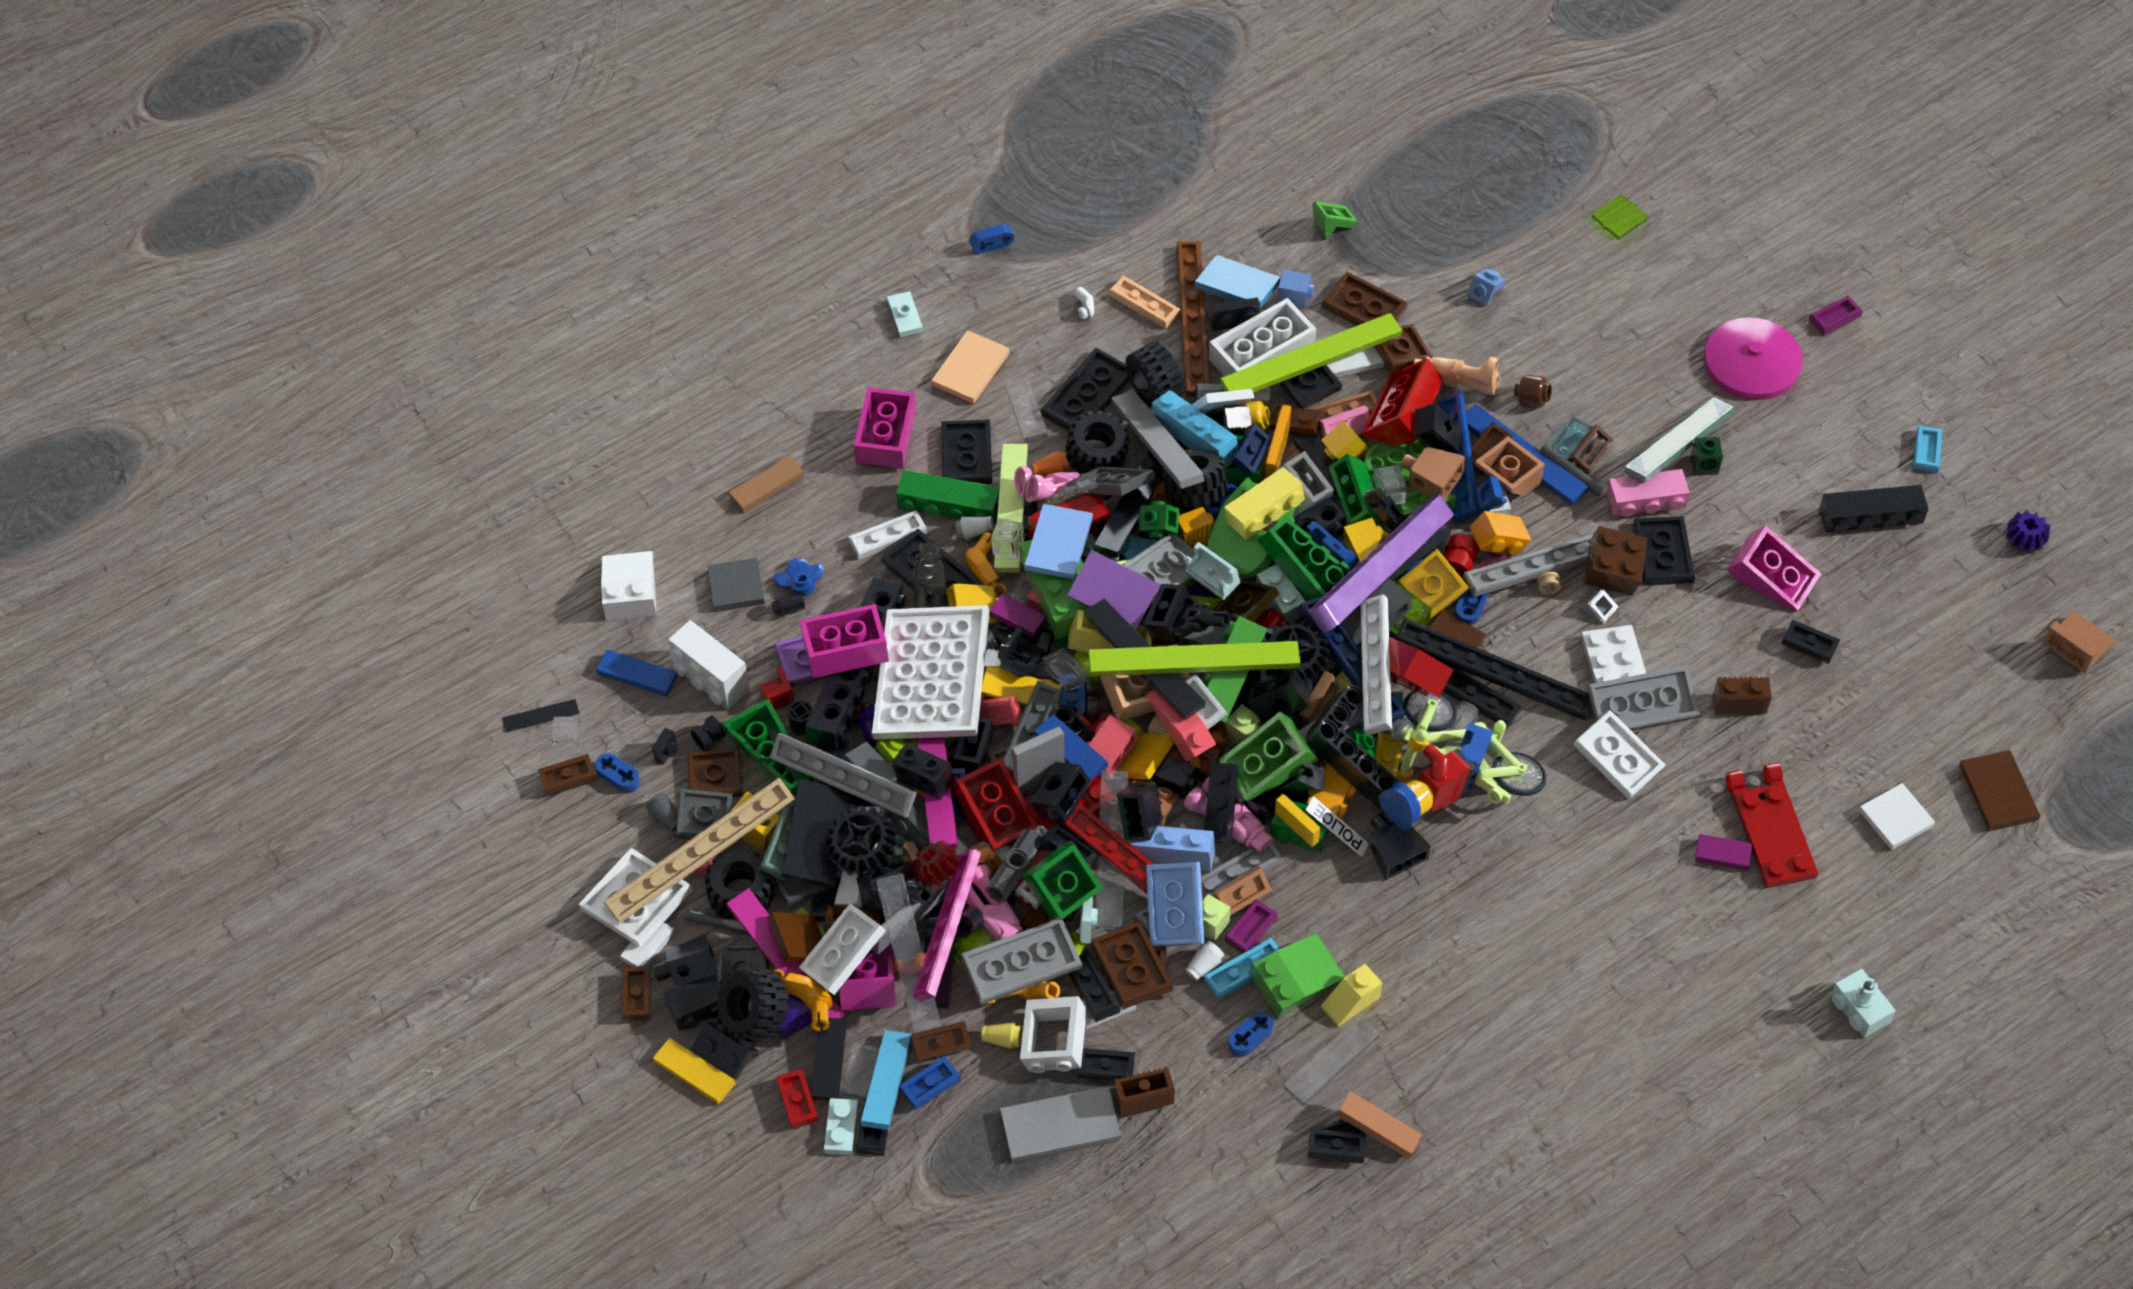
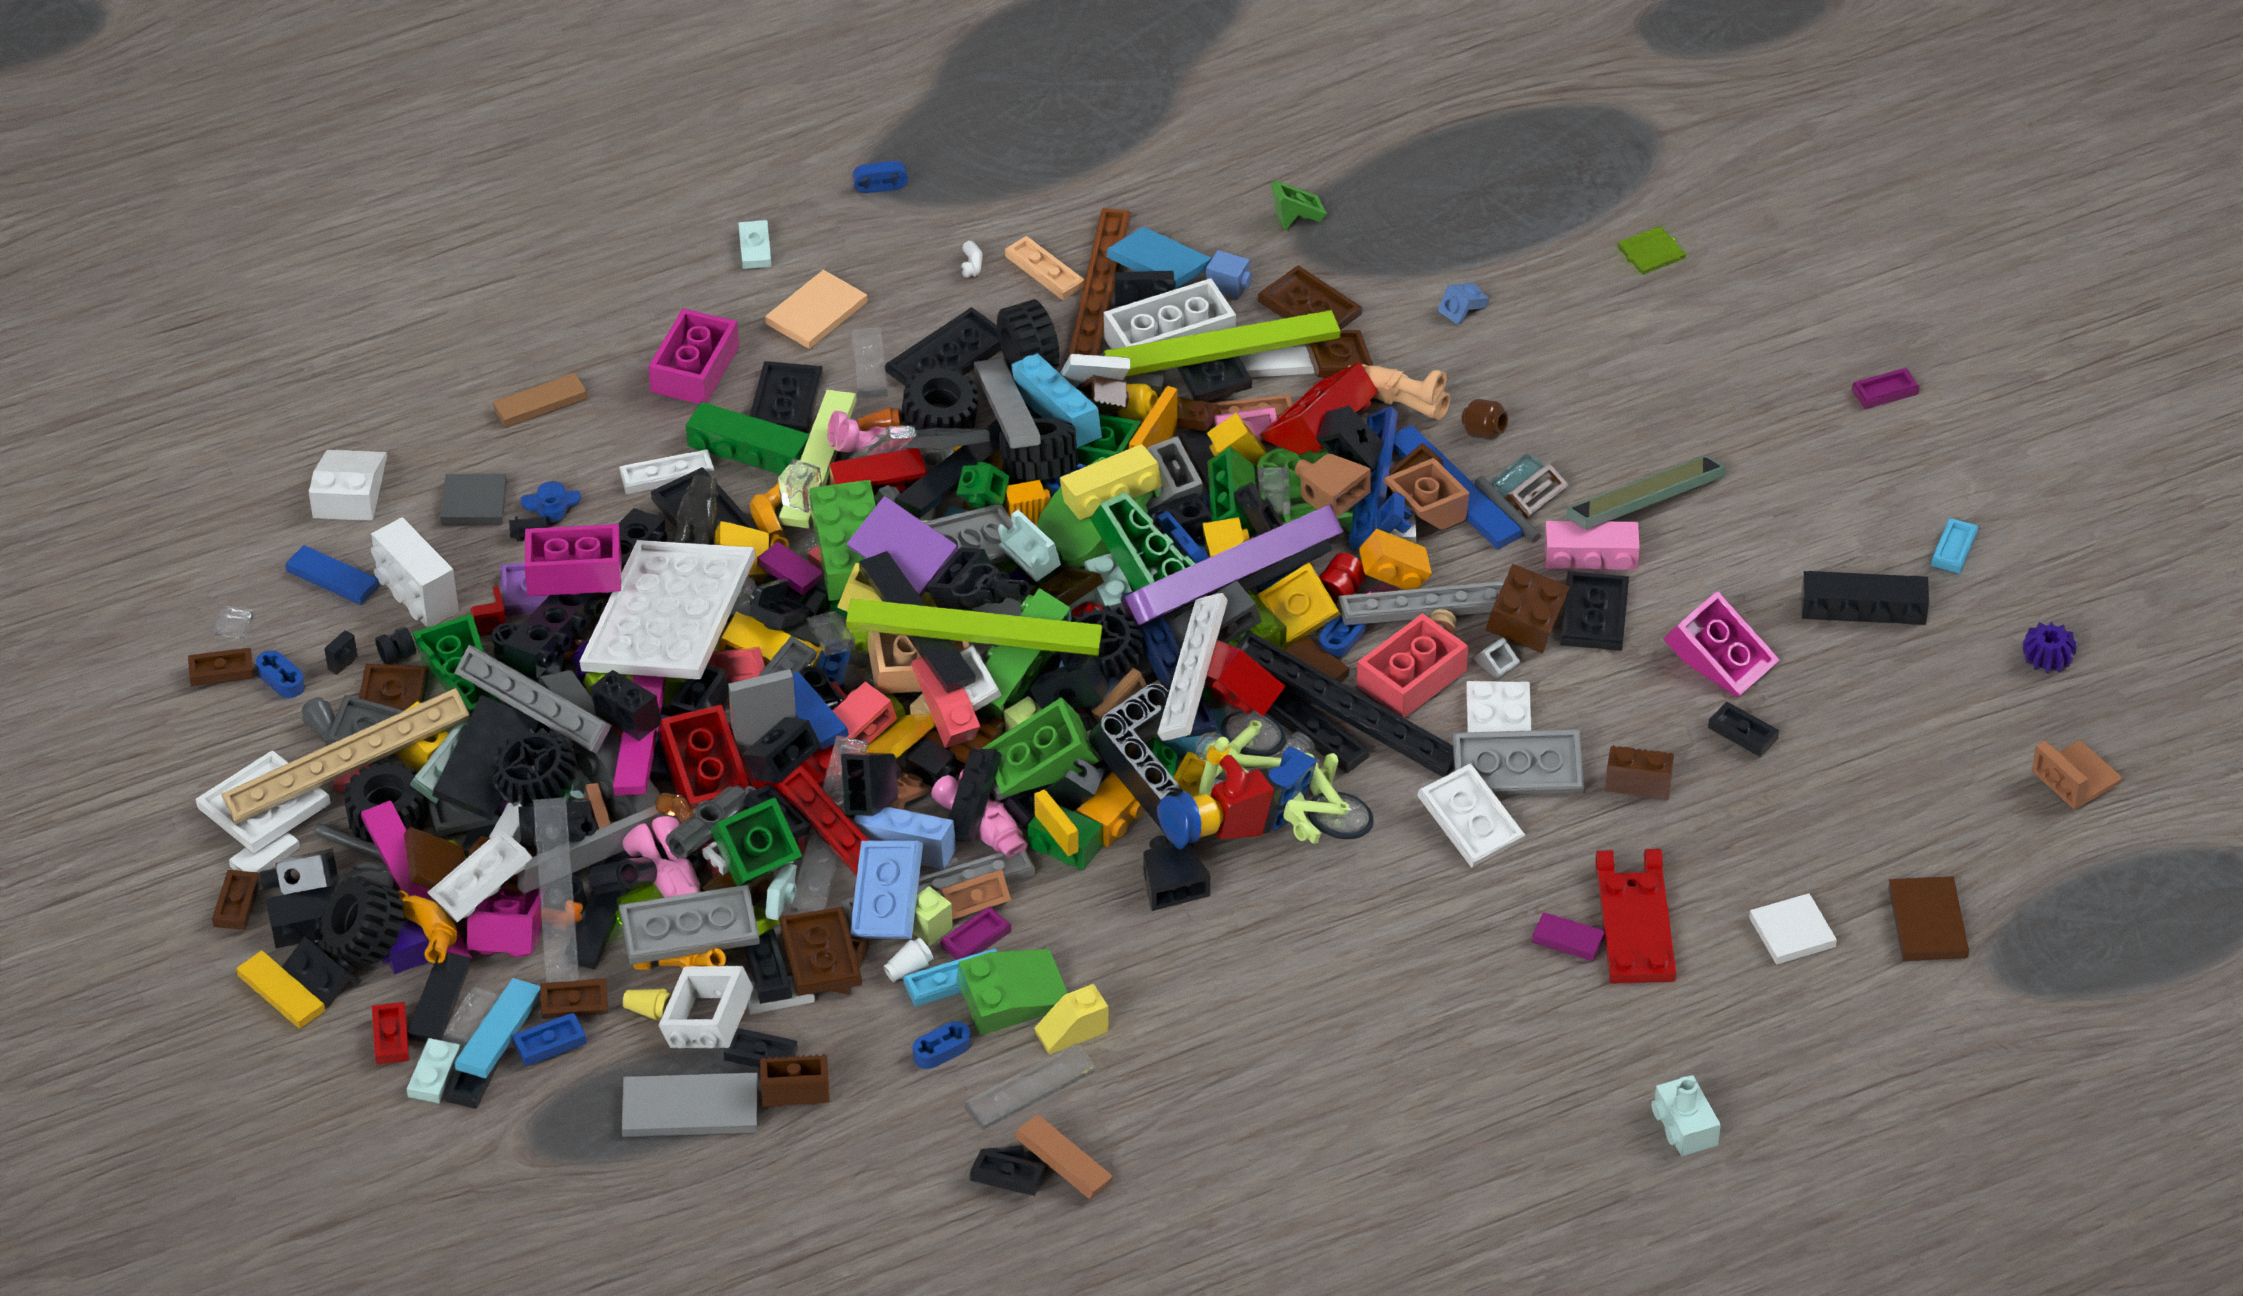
camera: 10 degrees right, 10 degrees down
black sticker [502,699,579,732] -> none
clear red gear [912,840,960,887] -> none
dark pink tile [913,849,981,1002] -> none
light grey cone [956,516,994,541] -> none
light blue tile [1025,504,1093,580] -> none
dark blue plate [1231,423,1272,477] -> none
white sticker [1306,796,1369,857] -> none
dark green brick [1690,437,1723,475] -> none
dark pink dish [1704,318,1803,400] -> none
none -> coral brick [1357,613,1468,718]

